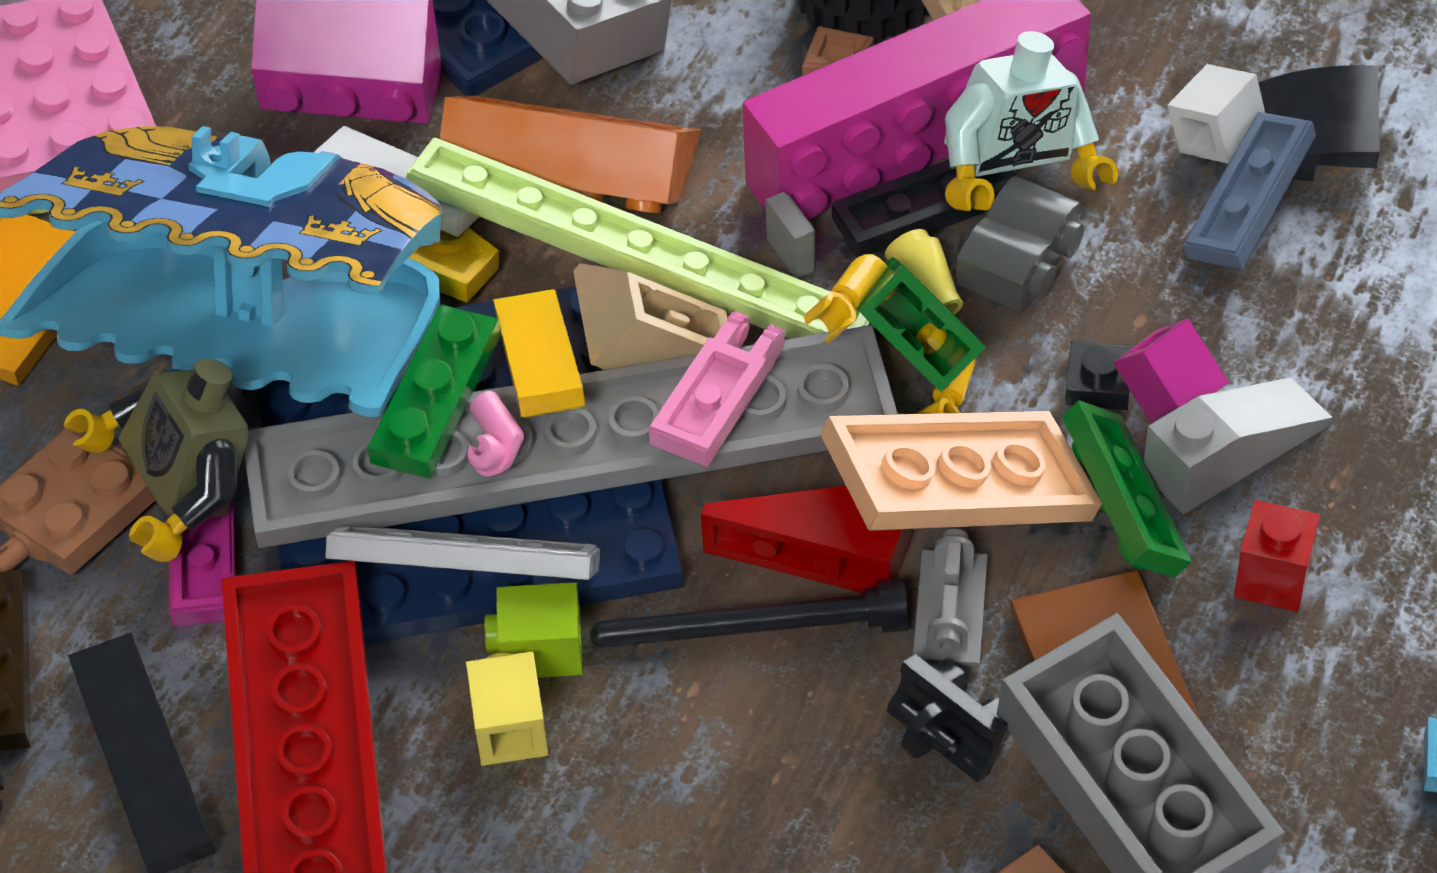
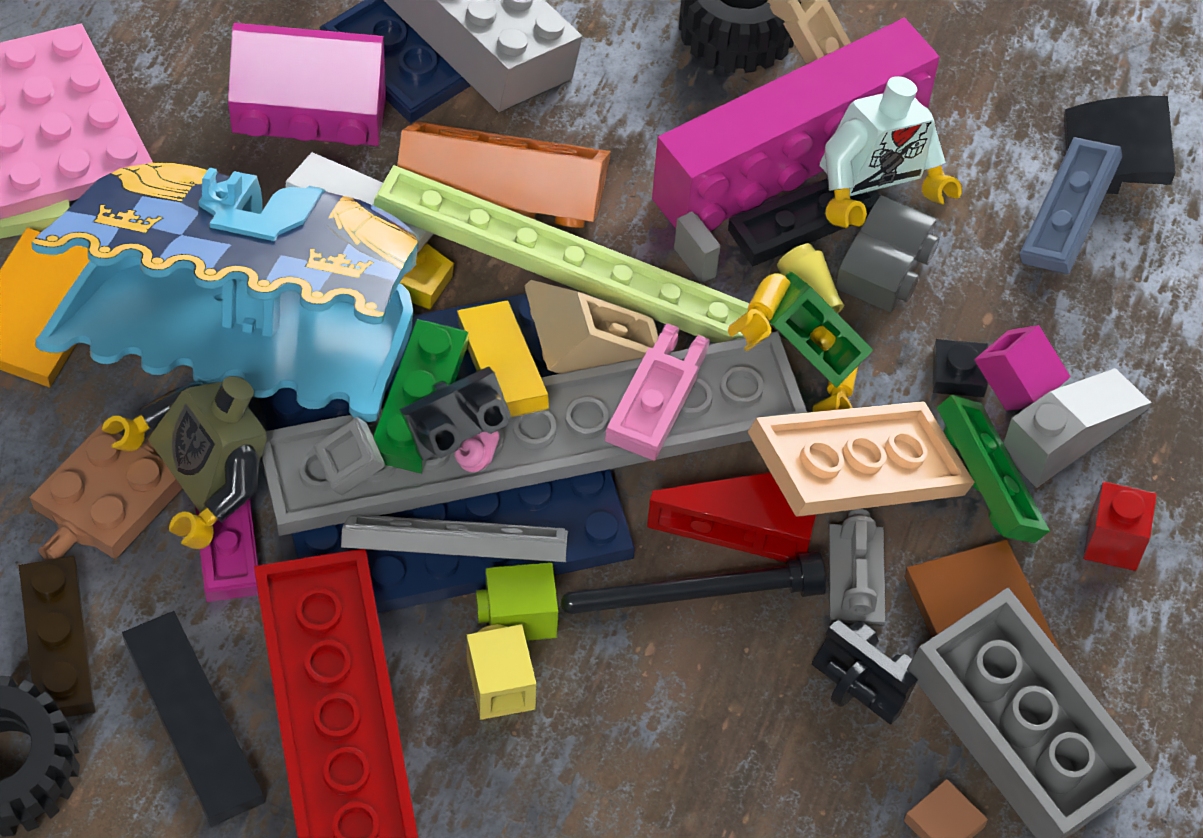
camera: 10 degrees left, 5 degrees up
nougat tile [802,26,874,76] -> none
white brick [1167,64,1265,164] -> none
none -> light grey tile [313,417,386,495]
none -> black hips [400,366,512,461]

